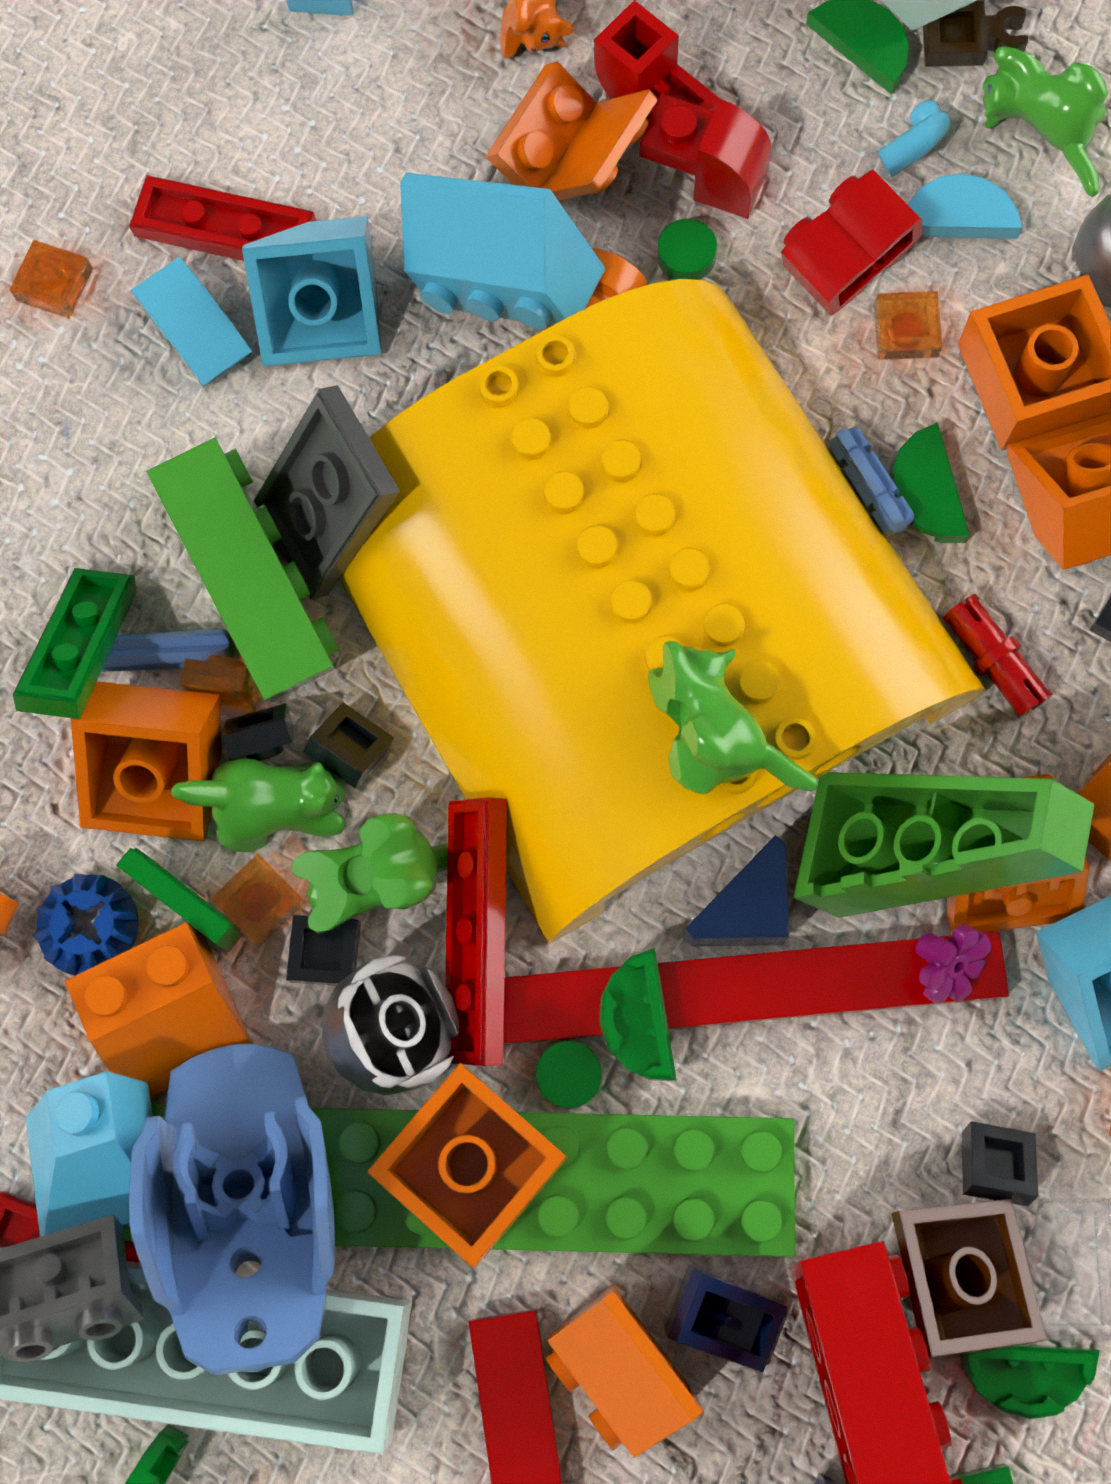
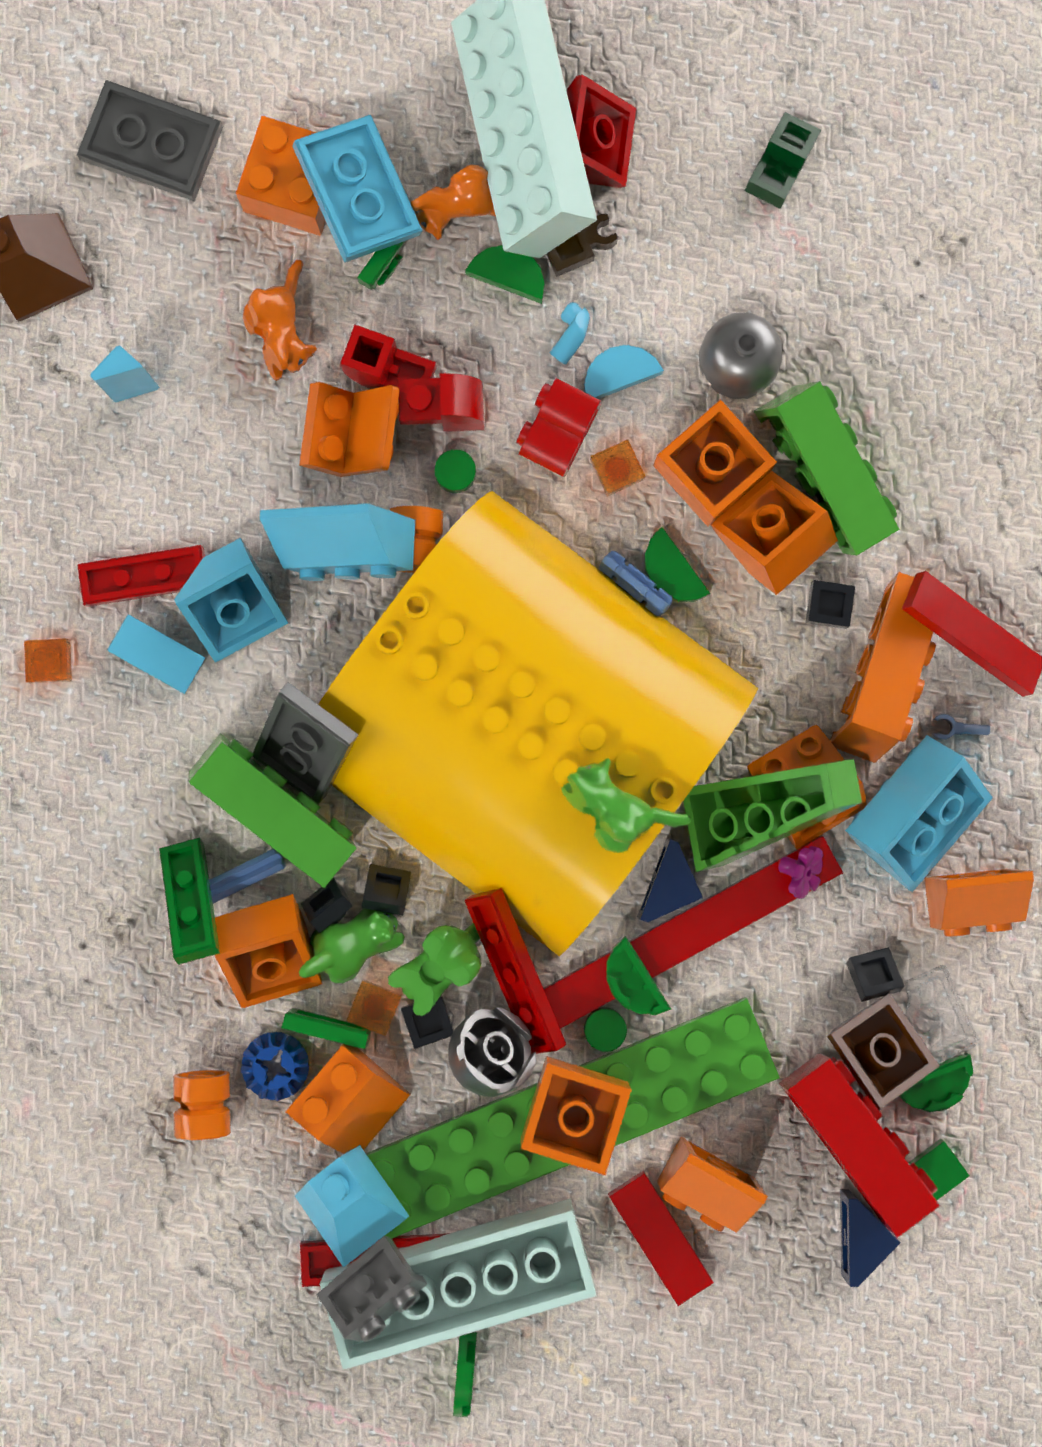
camera: 35 degrees left, 10 degrees up
medium blue piece [129,1044,335,1376] -> none
clear orange plate [180,655,260,712] -> none
dark blue slope [664,1265,787,1372] -> none
red pin [943,594,1053,719] -> none
bright green animal [982,46,1108,197] -> none

